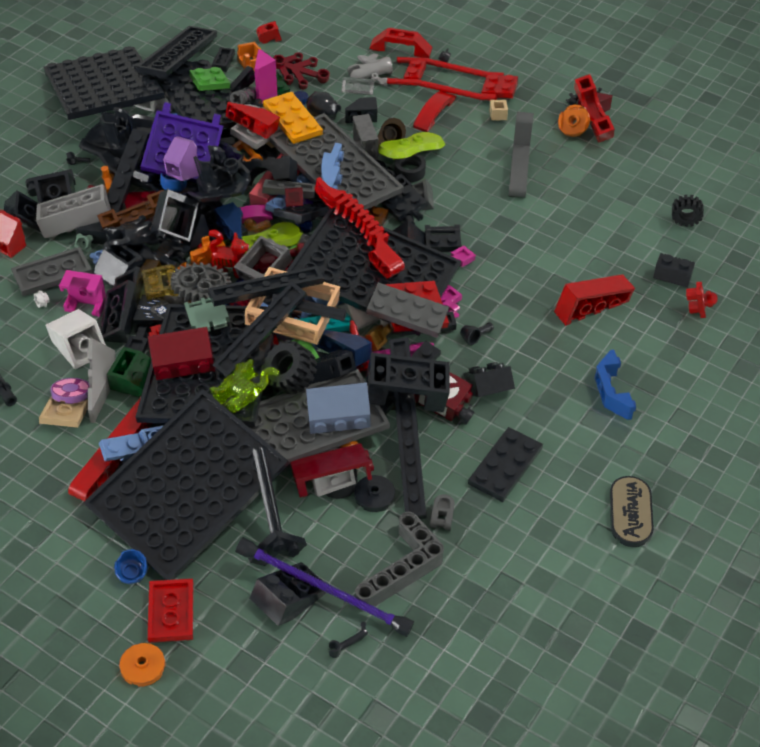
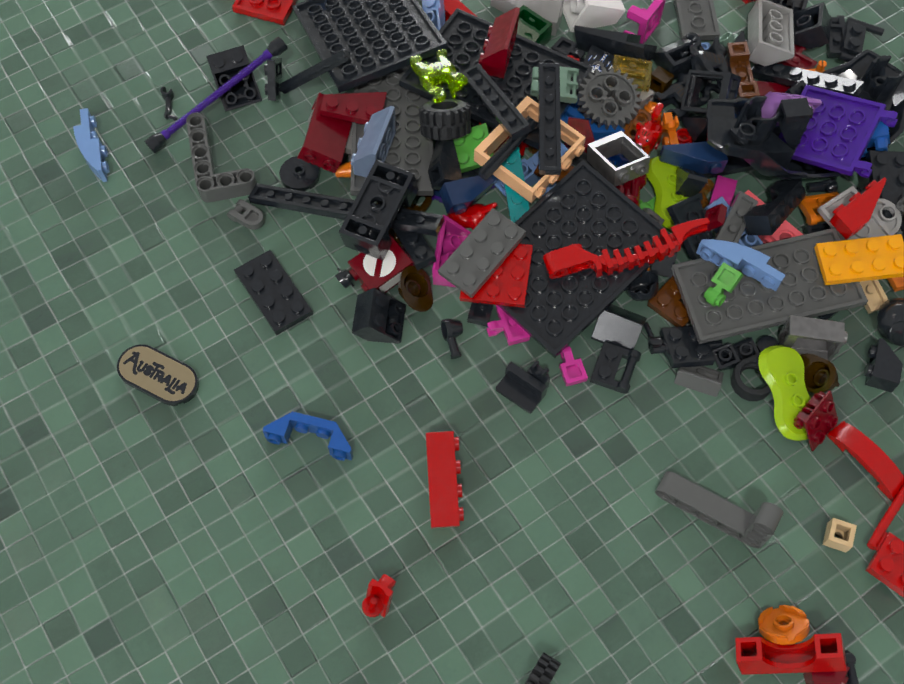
camera: 115 degrees right, 15 degrees up
black brick [653,253,695,288] -> none
none -> medium blue slope [73,108,110,182]
none -> dark red wing [320,92,387,125]
none -> dark brown piece [398,266,433,312]
none -> black panel [495,362,547,414]
none -> black plate [527,360,550,388]
none -> black slope [676,167,708,197]
none -> bright green plate [704,262,743,307]
none -> black slope [776,97,813,153]
none -> dark red hinge [794,390,838,451]
none -> black plate [839,17,884,62]

